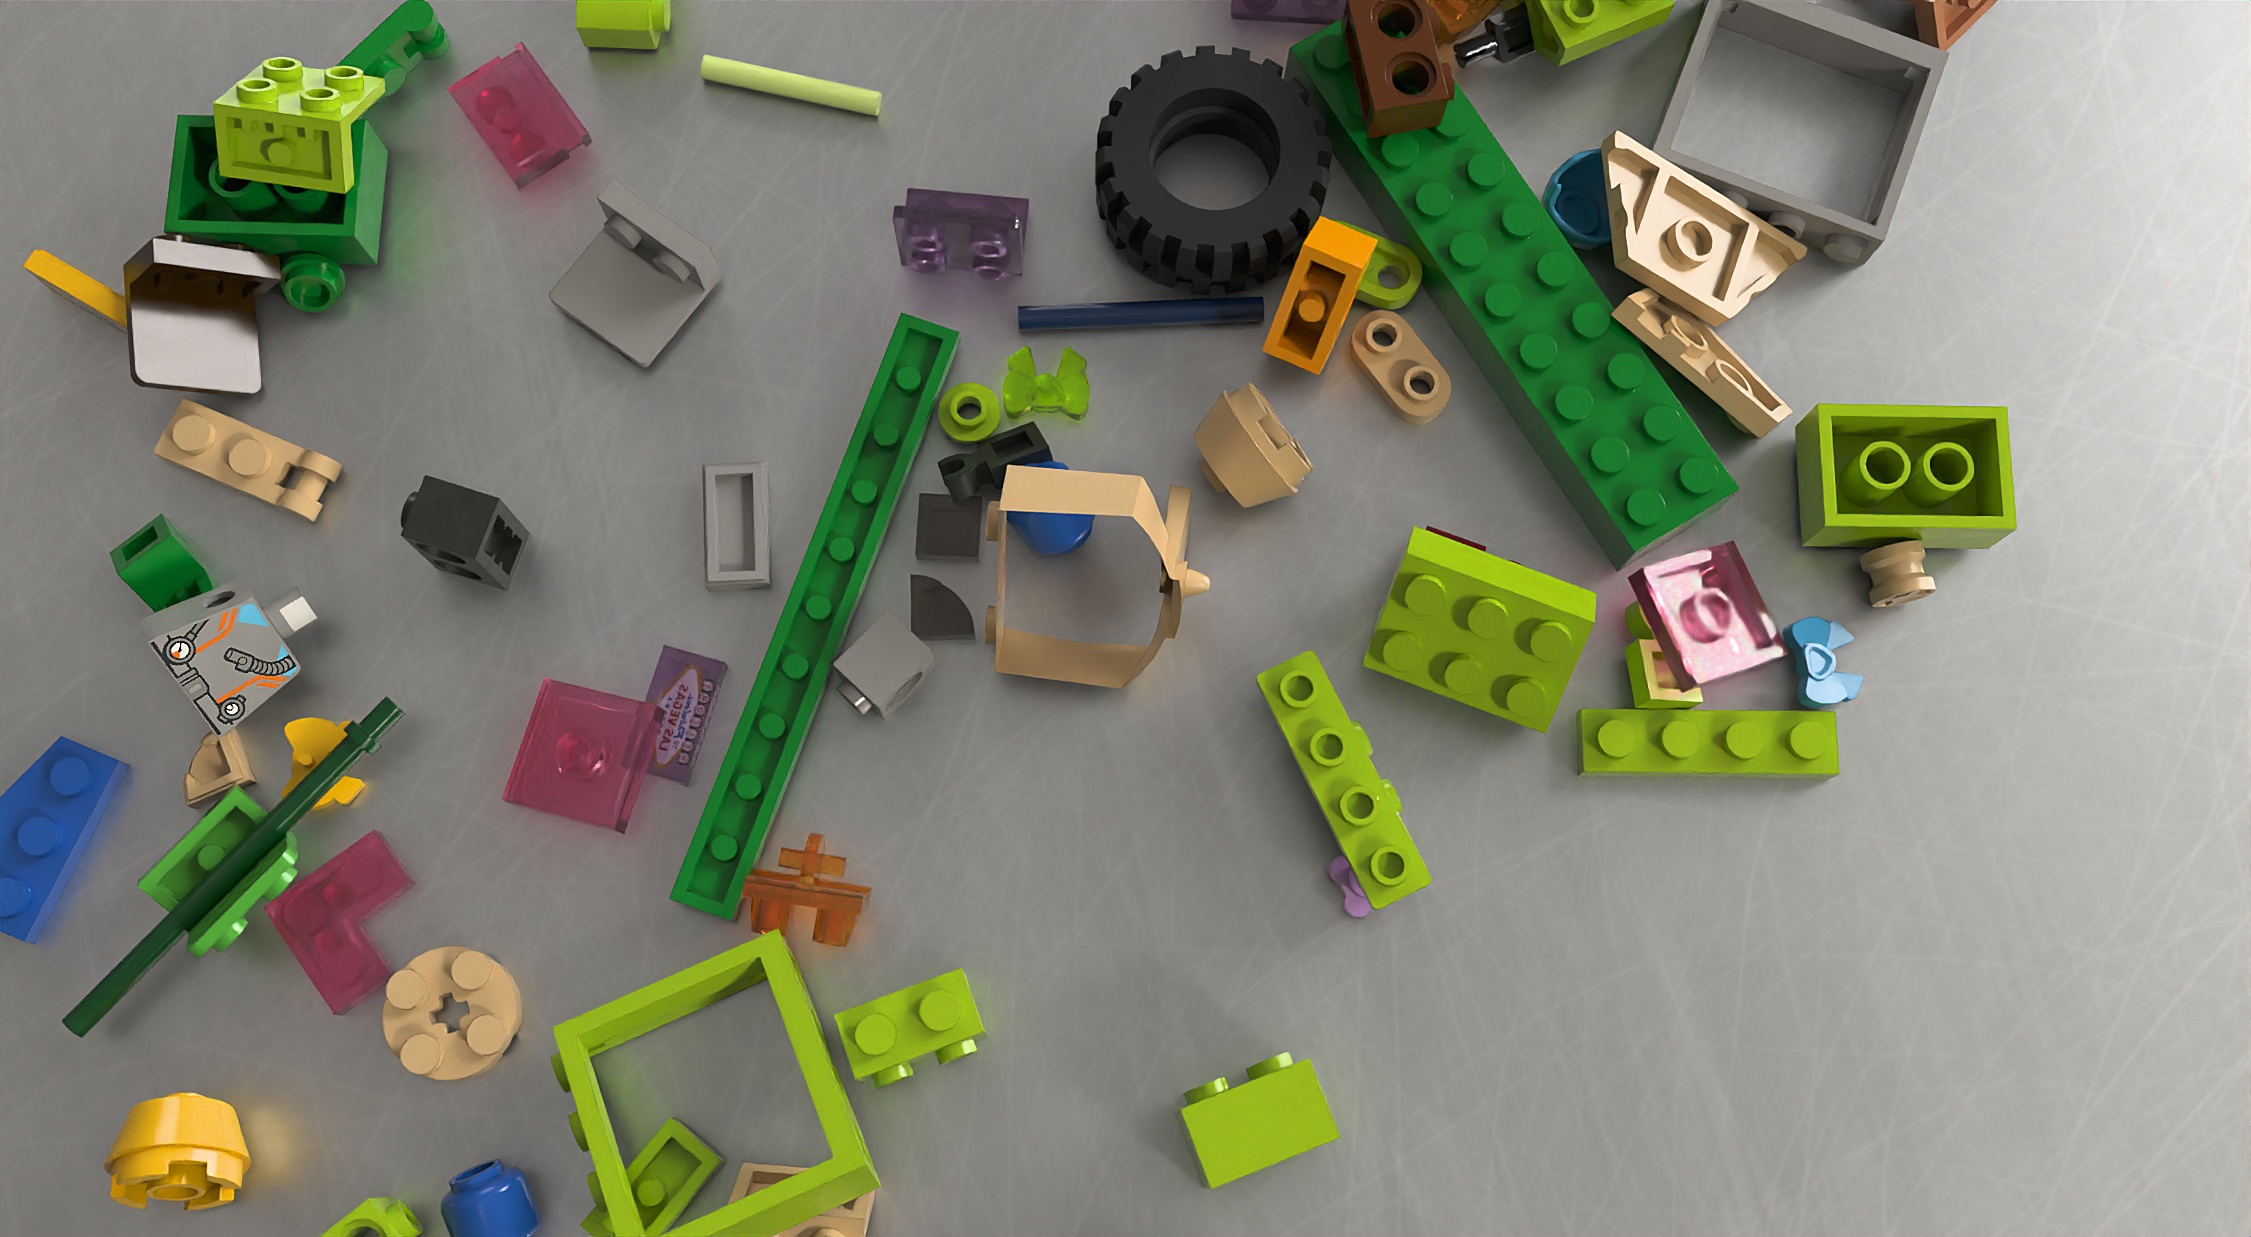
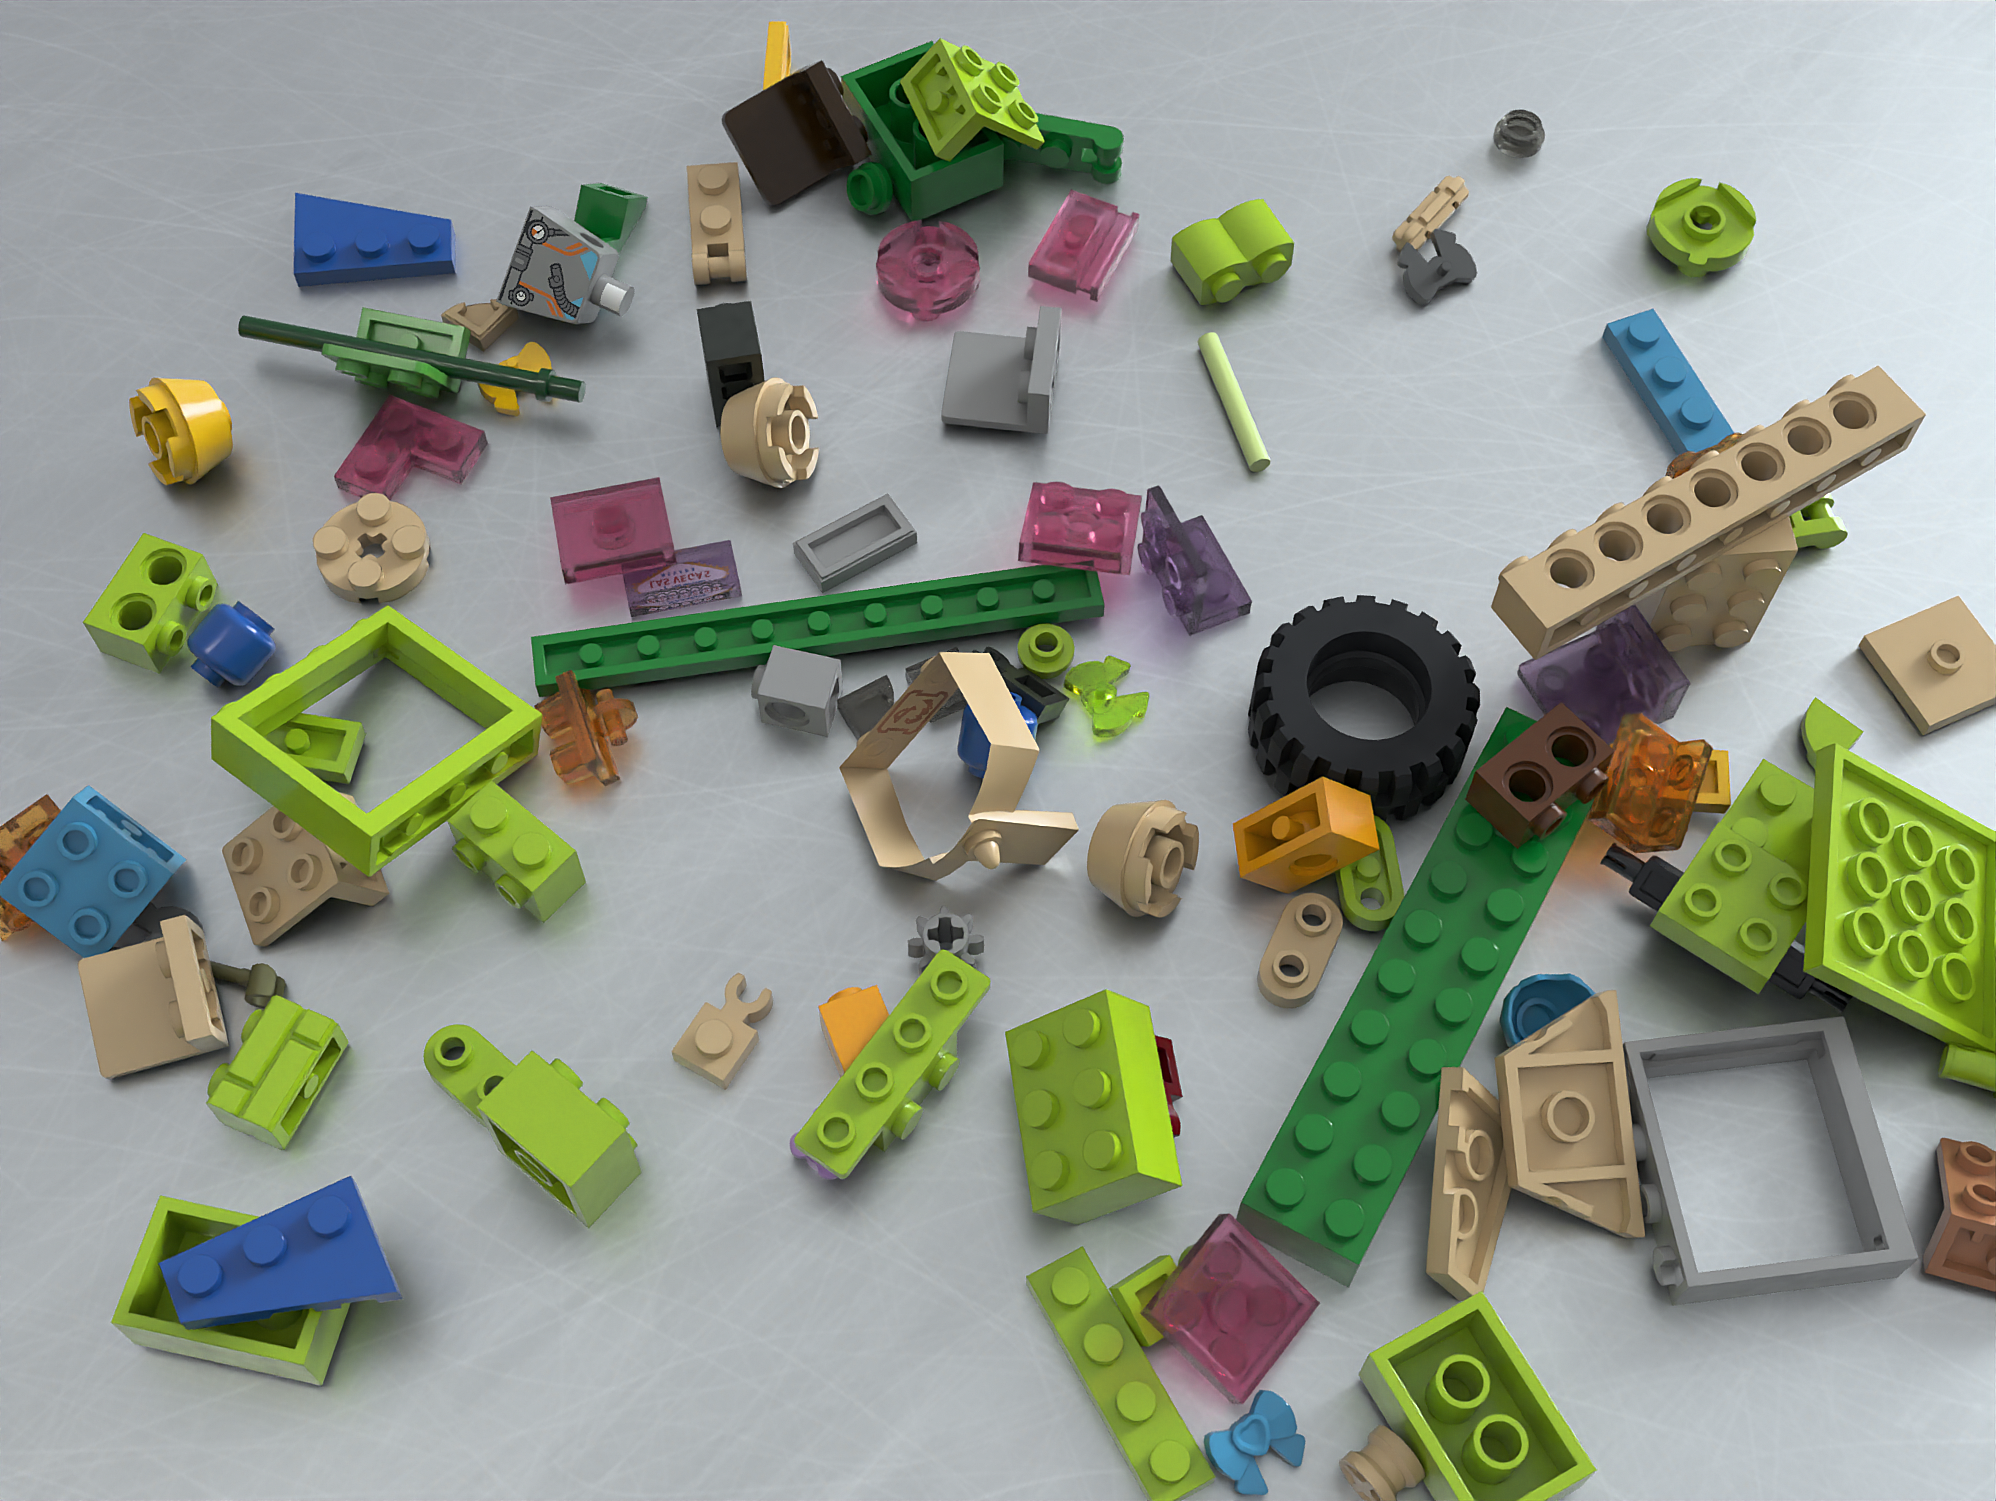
camera: 65 degrees right, 15 degrees down
dark blue bar [1018,296,1264,331] -> none
none -> lime plate [423,1024,516,1128]
none -> tan plate [671,973,773,1090]
none -> tan cone [720,377,819,489]
none -> light orange brick [818,985,889,1078]
none -> clear pink plate [876,220,980,322]
none -> light grey gear [908,906,984,976]
none -> clear pink plate [1018,482,1142,576]

